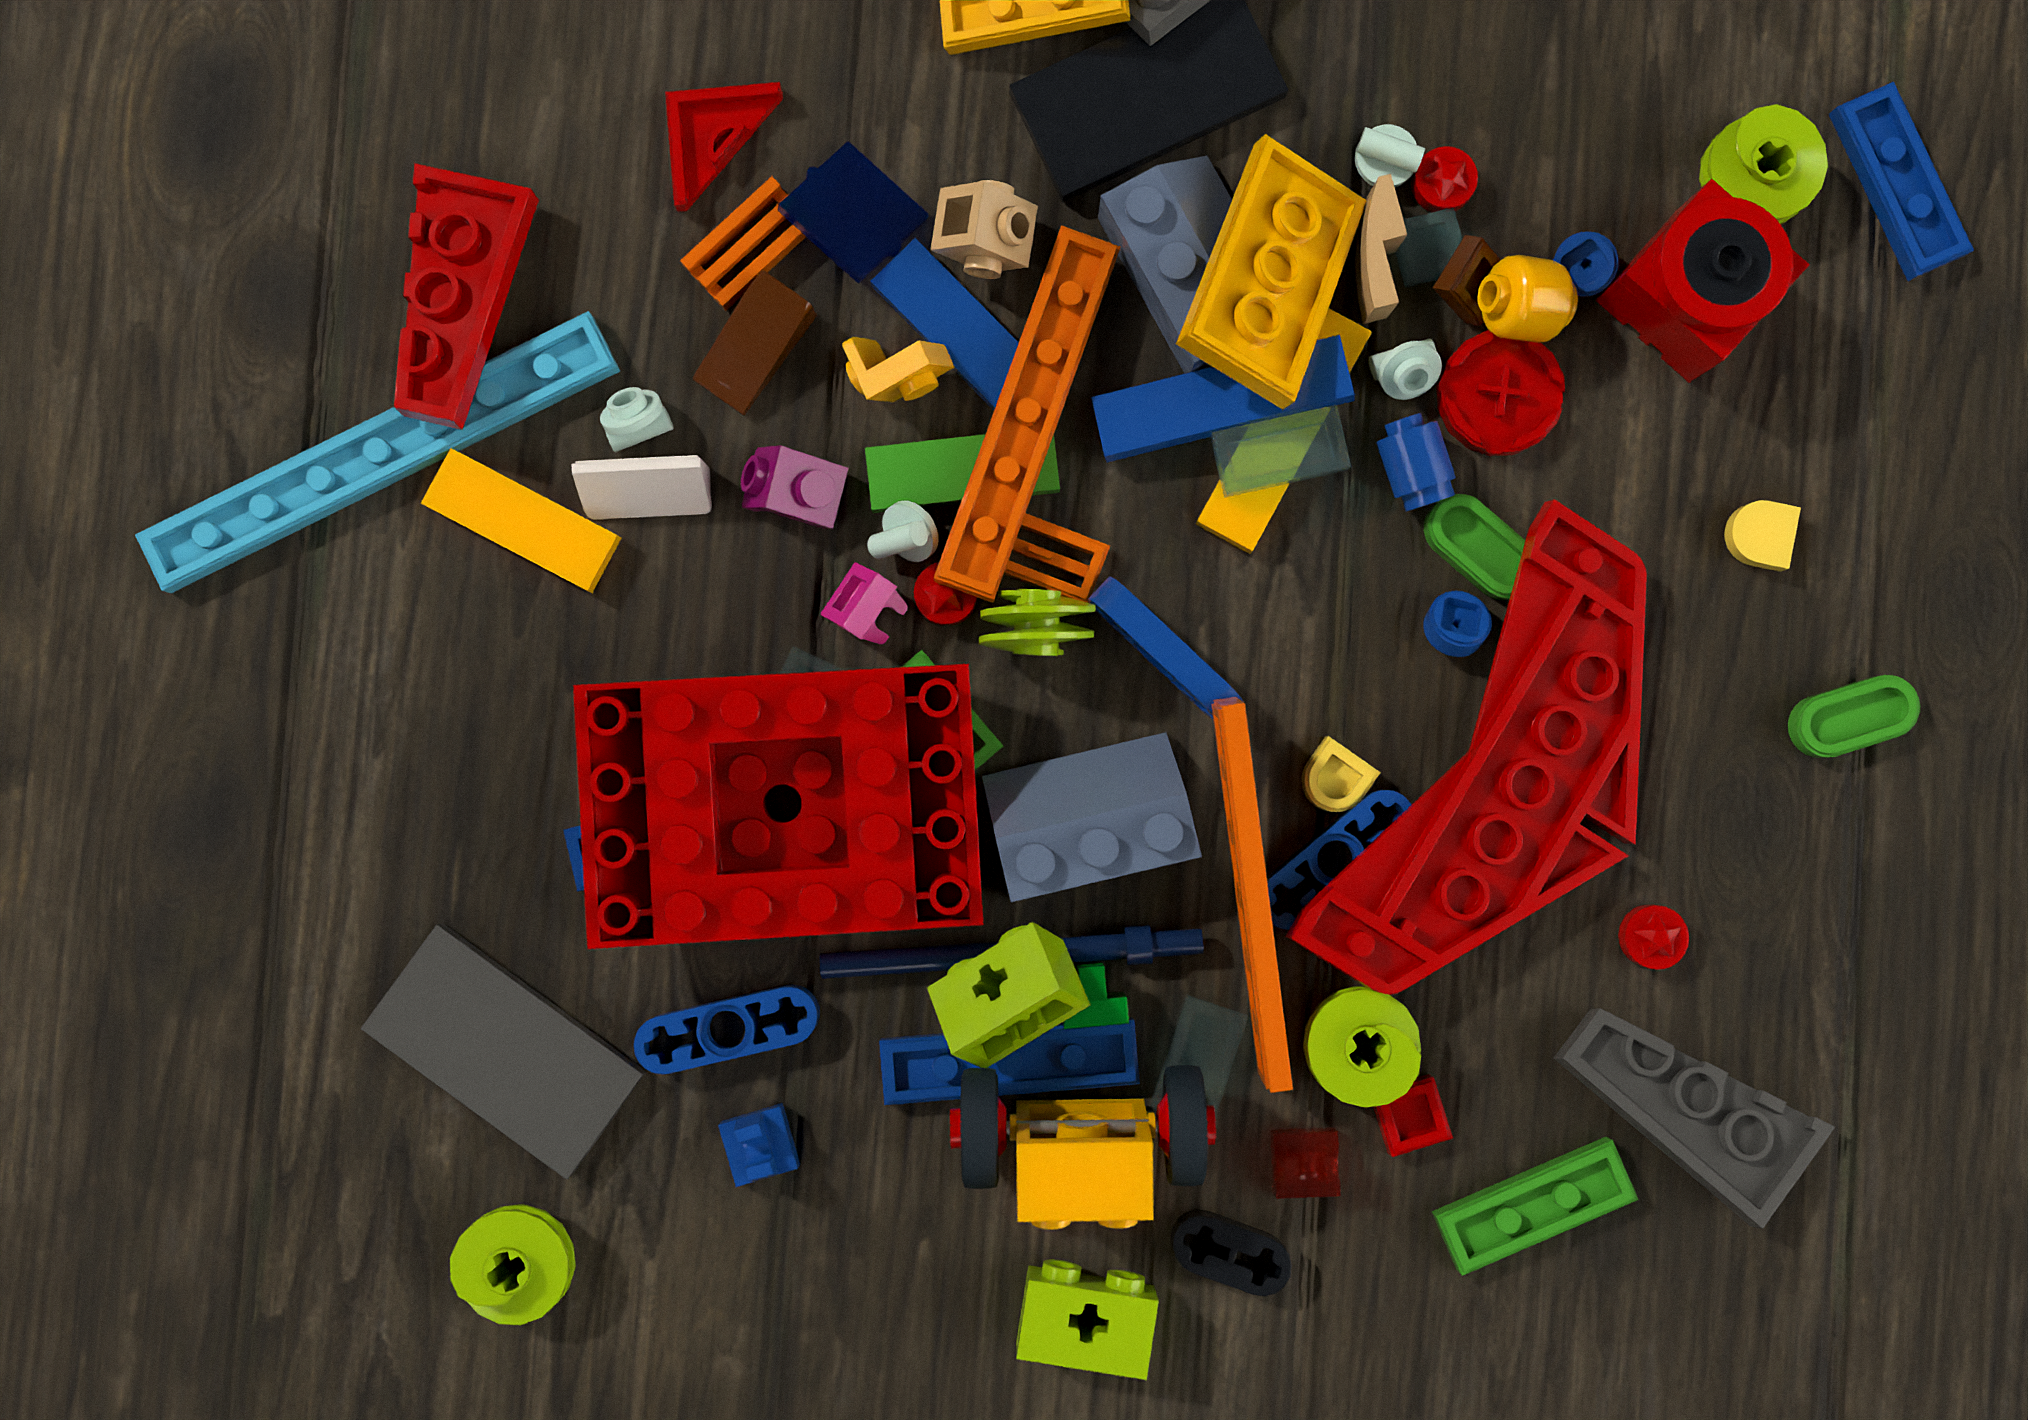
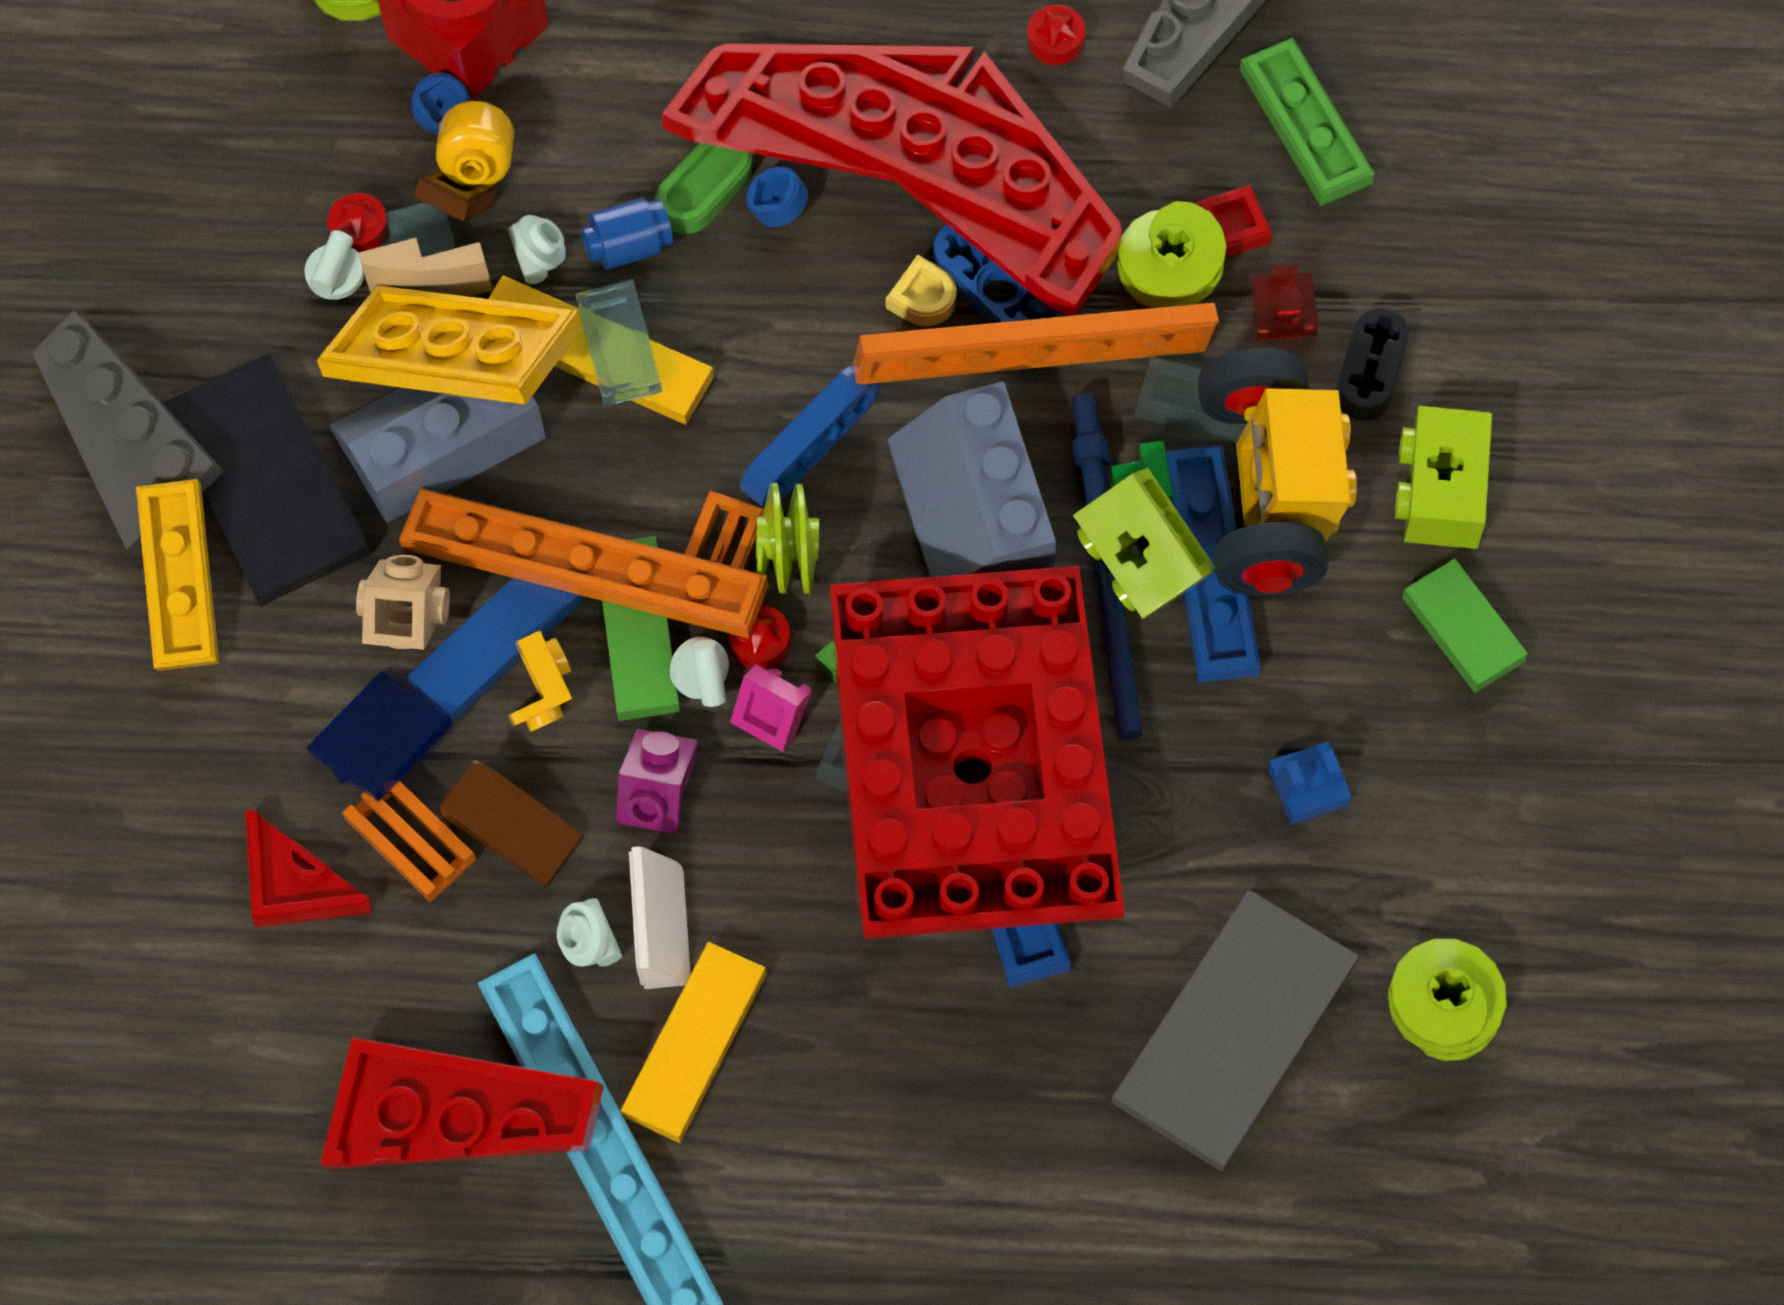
camera: 90 degrees left, 20 degrees down
blue beam [634,984,820,1074] -> none
blue tile [1091,335,1355,462] -> none
red tile [1436,330,1565,456] -> none
none -> bright green tile [1402,559,1528,693]

